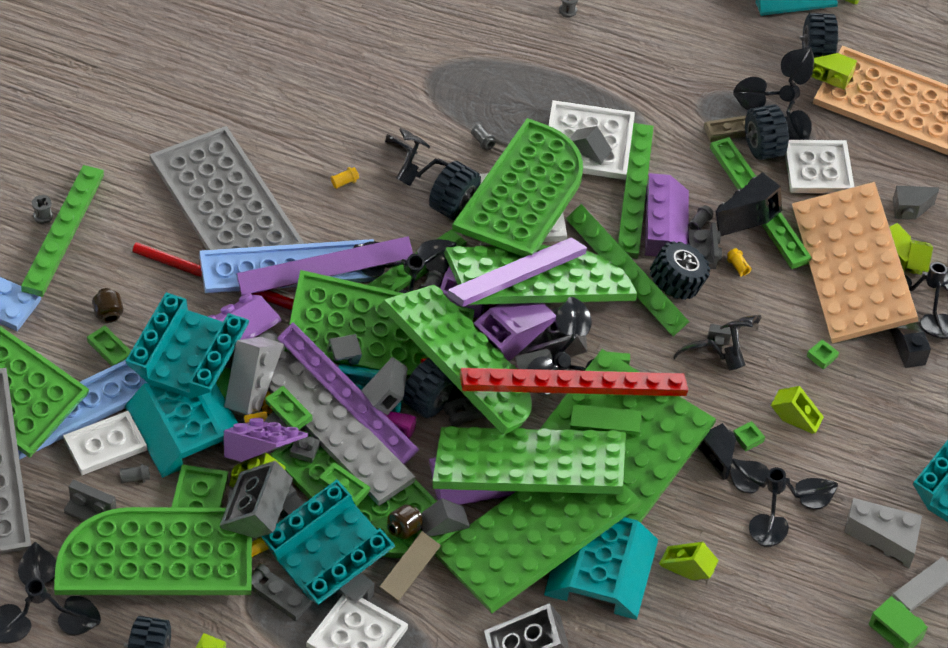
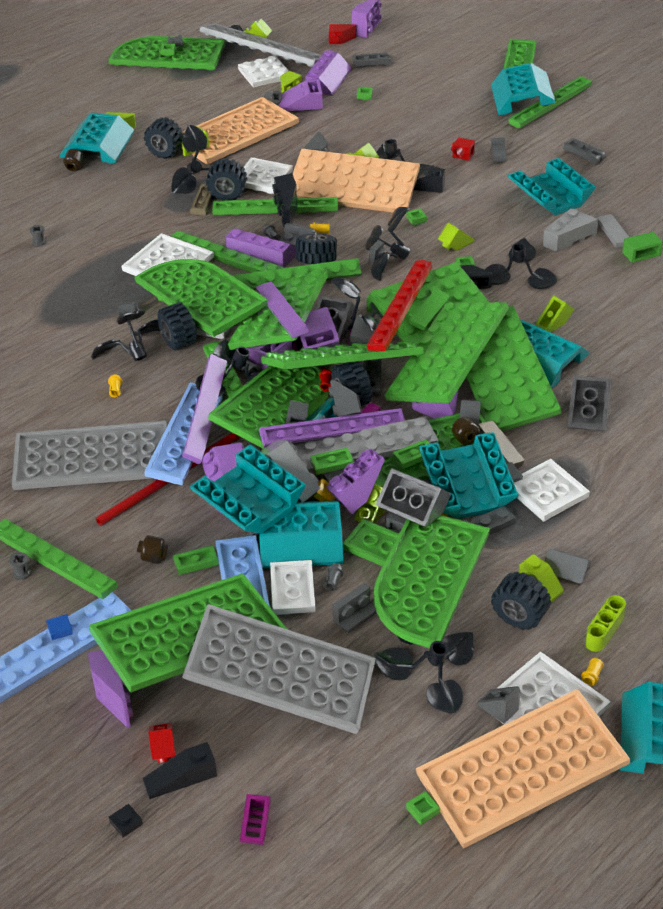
camera: 60 degrees left, 10 degrees down
dark grey slope [570,126,612,165] -> none

